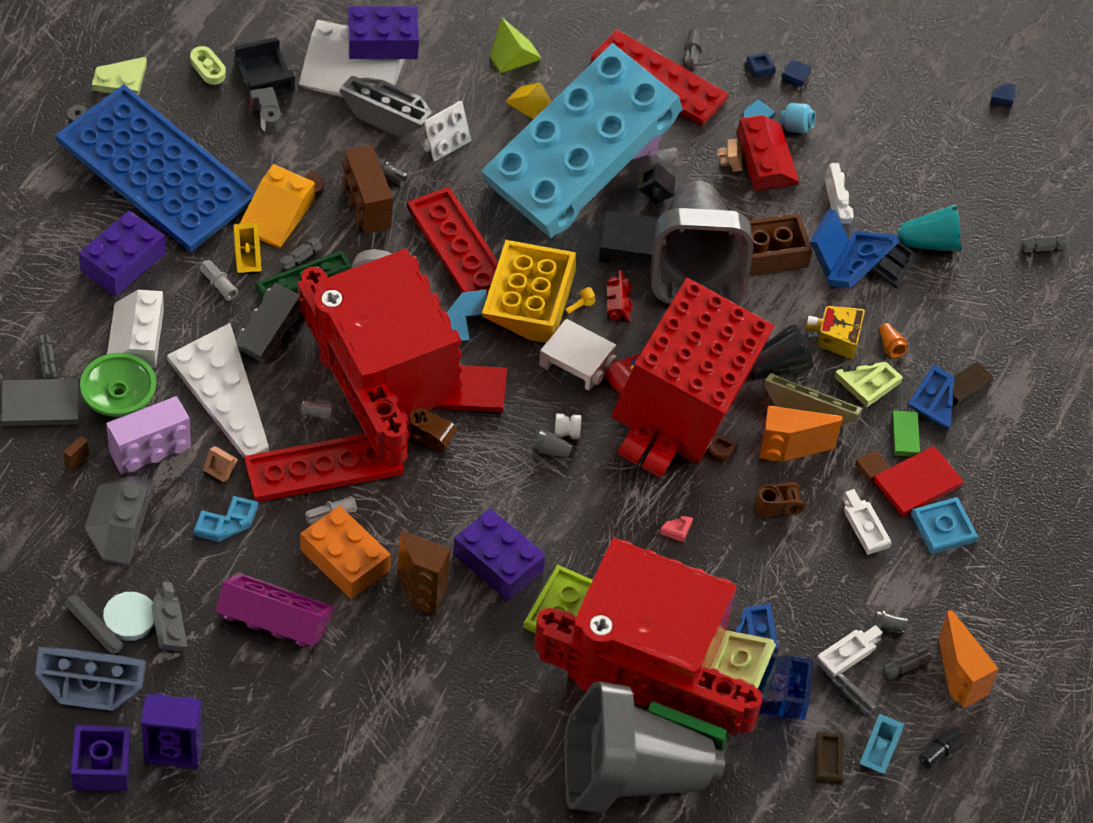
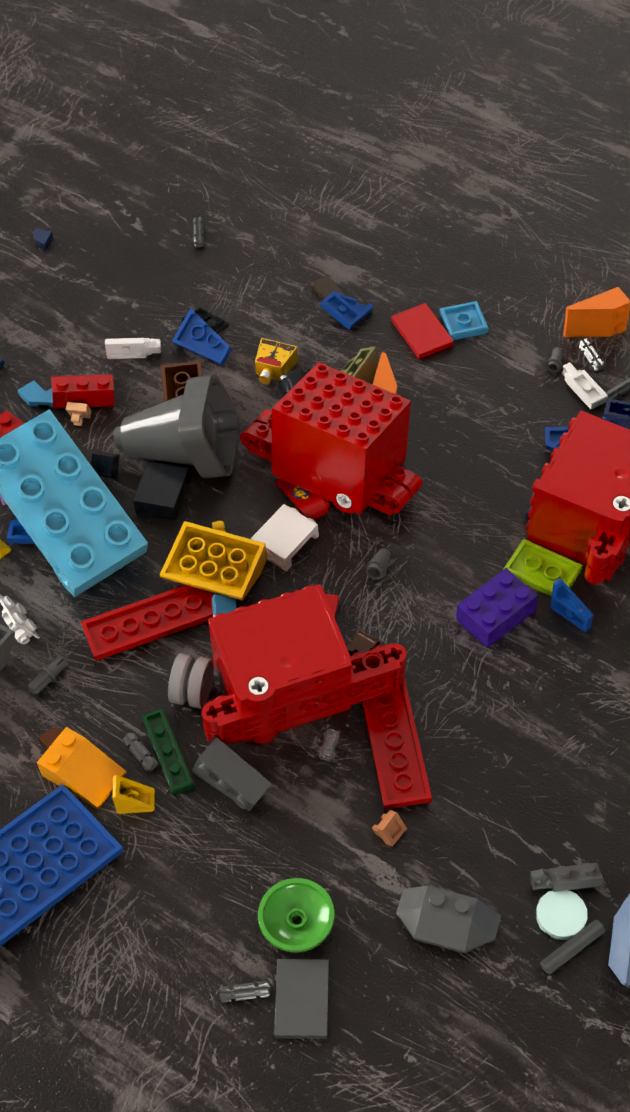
camera: 75 degrees left, 0 degrees up
reddish brown tile [63,436,89,471] -> none
dark purple brick [79,211,166,296] -> none
lavender brick [106,396,191,475] -> none
white slope [107,290,164,368] -> none
white wing [167,323,269,458] -> none
dark azure tile [194,496,258,542] -> none
light grey axle [200,260,239,301] -> none
magenta slope [215,573,335,647] -> none
orange brick [300,505,391,599] -> none
light grey axle [305,496,357,525] -> none
reddish brown brick [341,145,393,234] -> none
reddish brown slope [397,531,450,615] -> none
white wheel [554,413,581,439] -> none
red hinge [607,270,633,322] -> none
coral tile [660,516,693,542] -> none
reddish brown piece [754,482,805,517] -> none
medium azure head [780,103,816,134] -> none
blue tile [810,210,849,277] -> none
yellowish green wing [834,362,903,407] -> none
white hinge [843,489,891,555] -> none
reddish brown tile [855,450,891,482] -> none
orange cone [878,323,907,358] -> none
bright green tile [892,411,920,457] -> none
teal cone [897,205,962,252] -> none
none -> blue wing [550,578,593,633]

